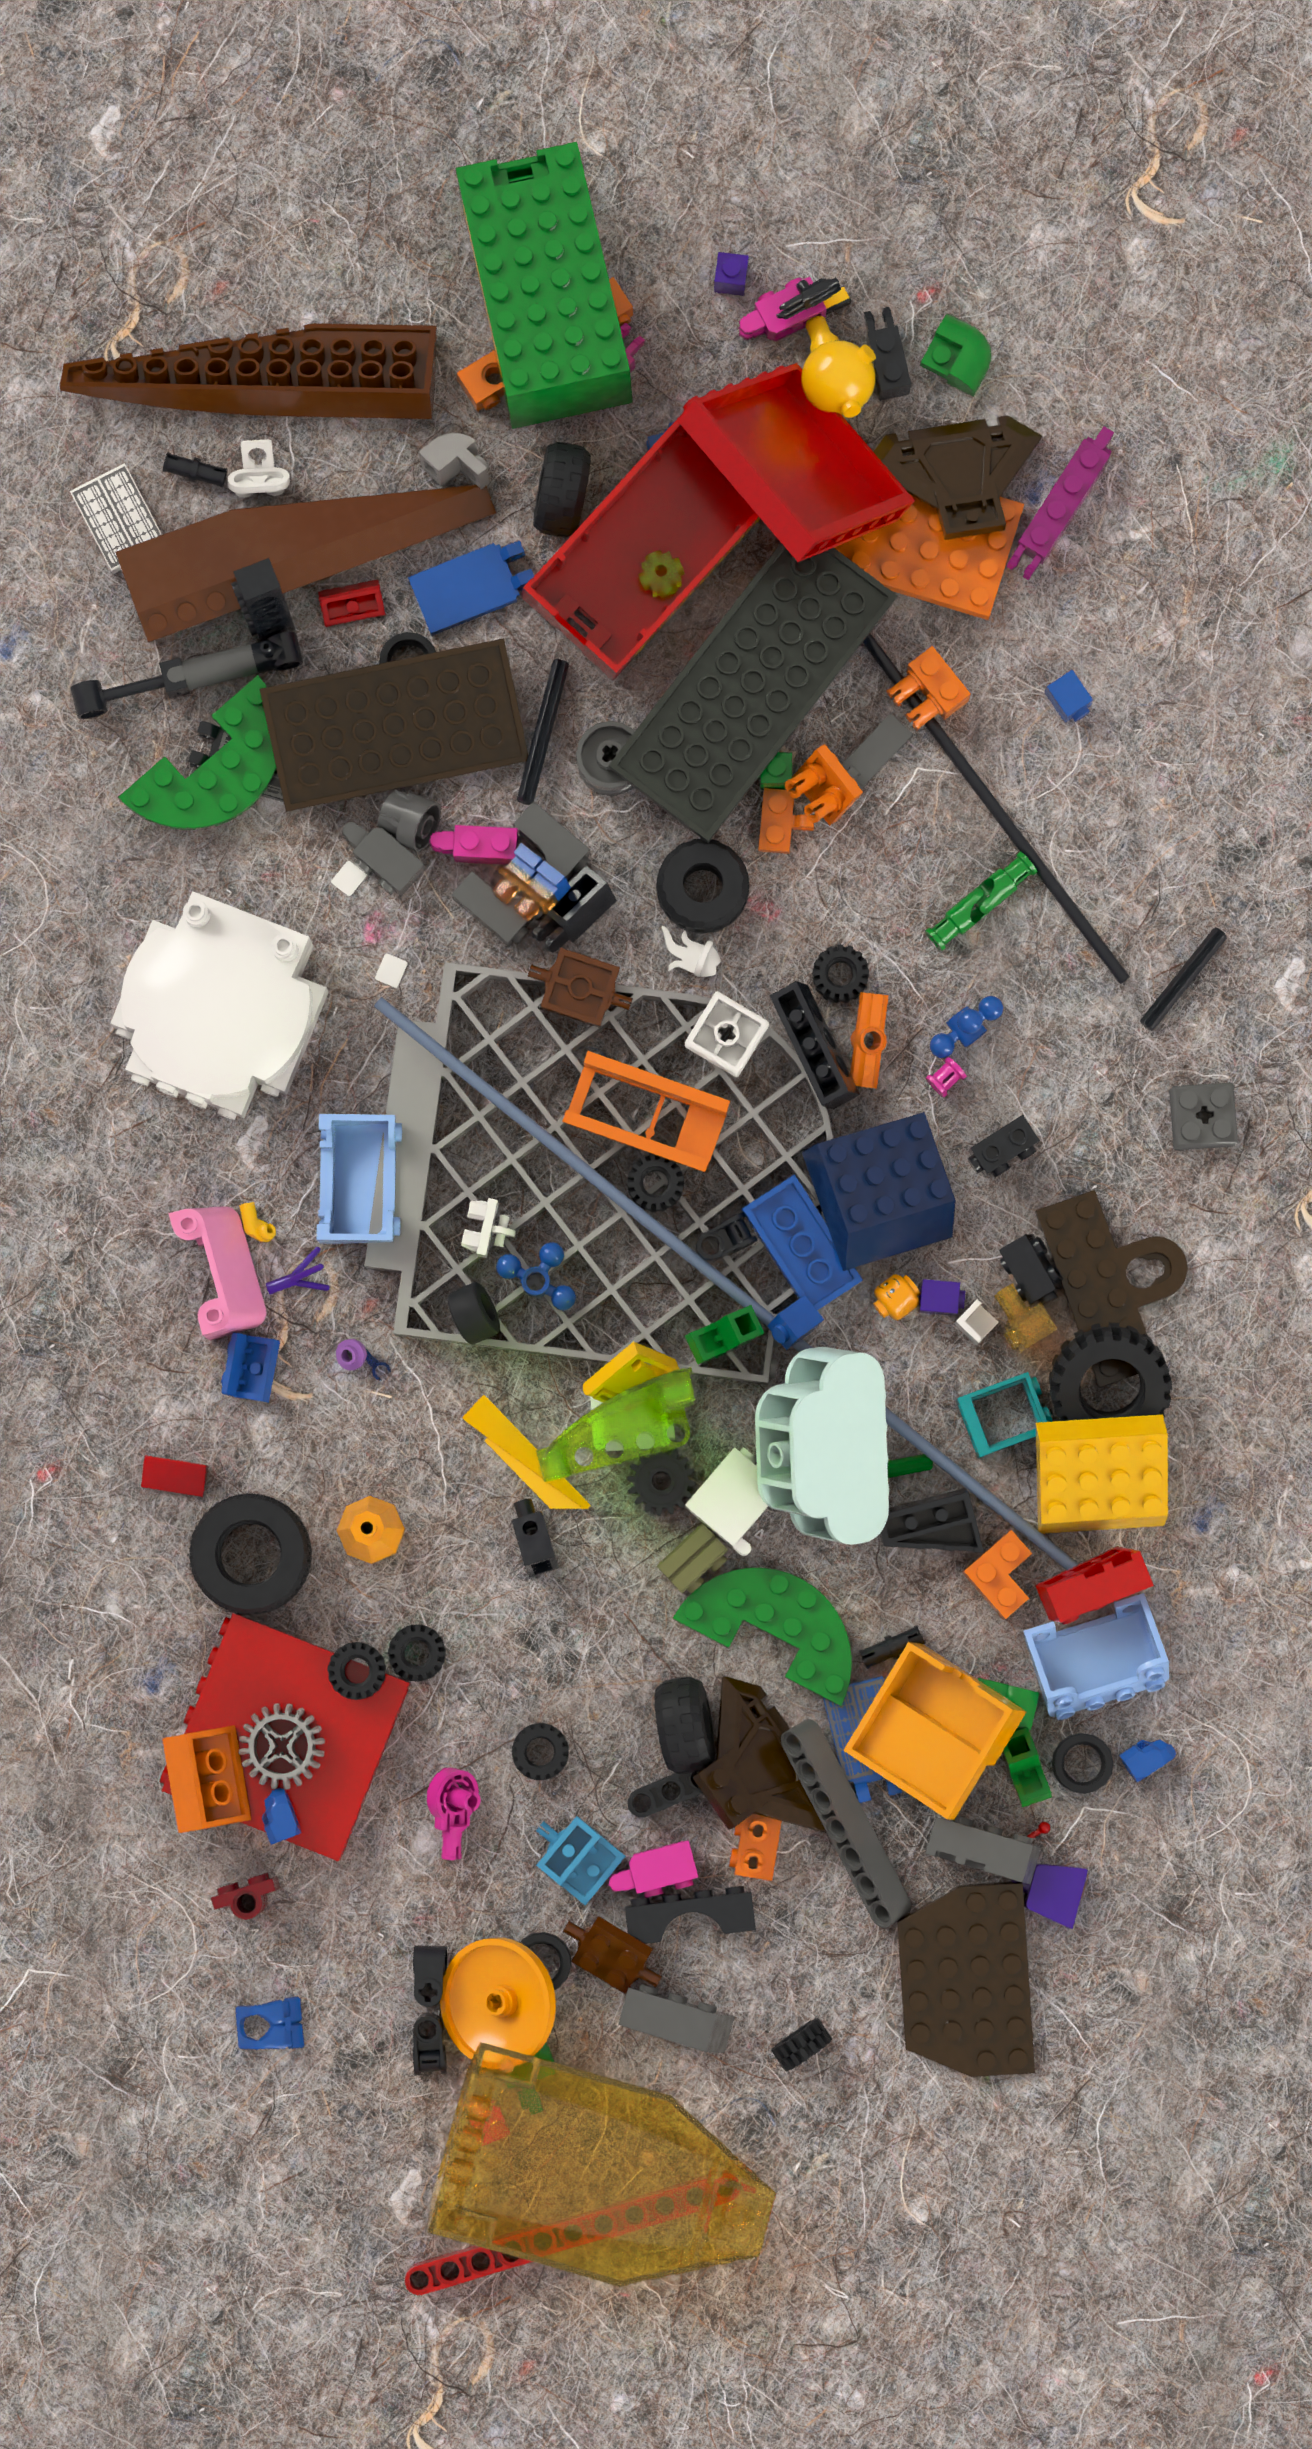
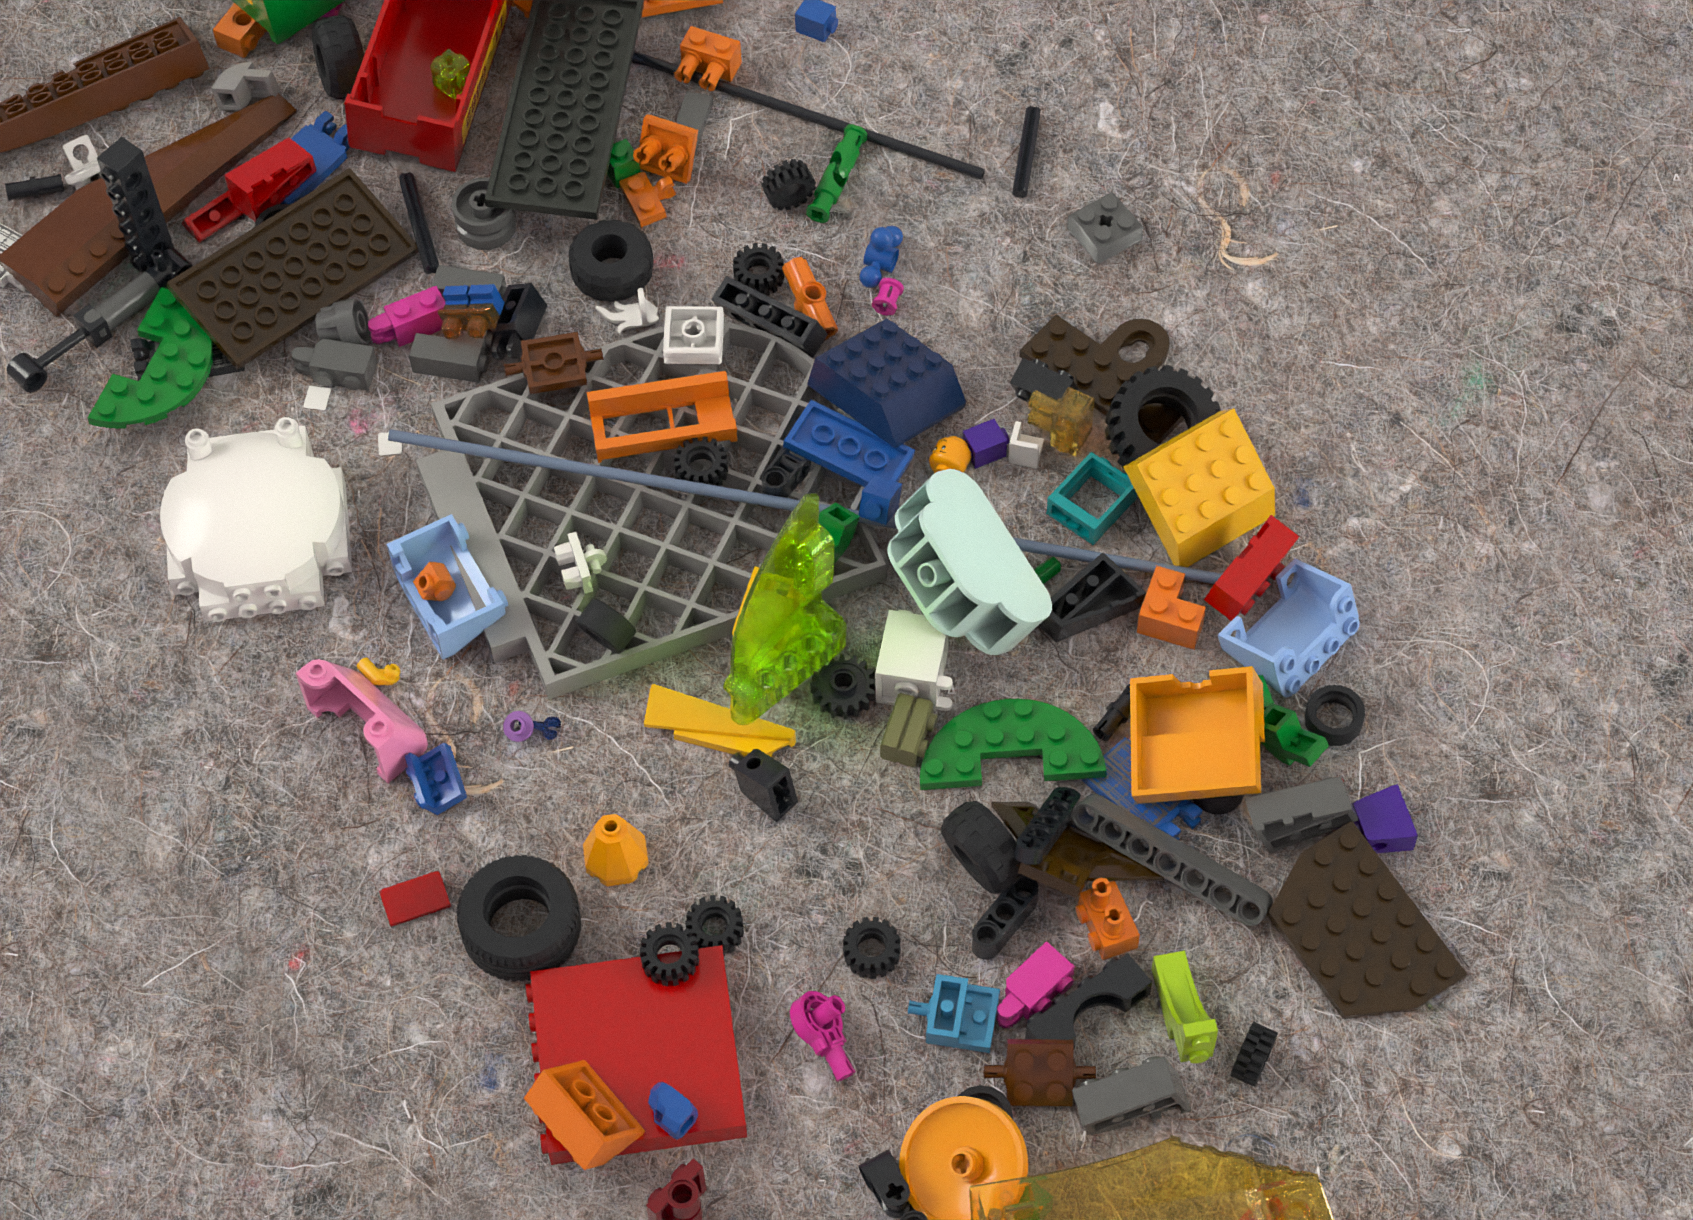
camera: 30 degrees left, 25 degrees down
light grey gear [239,1703,325,1789] -> none
dark purple plant [266,1247,330,1295] -> none
blue piece [496,1242,576,1310] -> none
black brick [967,1115,1040,1178] -> none
blue rock [1118,1739,1176,1782] -> none
none -> red wedge [224,137,317,222]
none -> orange plate [413,561,456,601]
none -> black tyre [761,159,816,210]
none -> black beam [1014,787,1081,865]
none -> lime arch [1151,950,1218,1064]

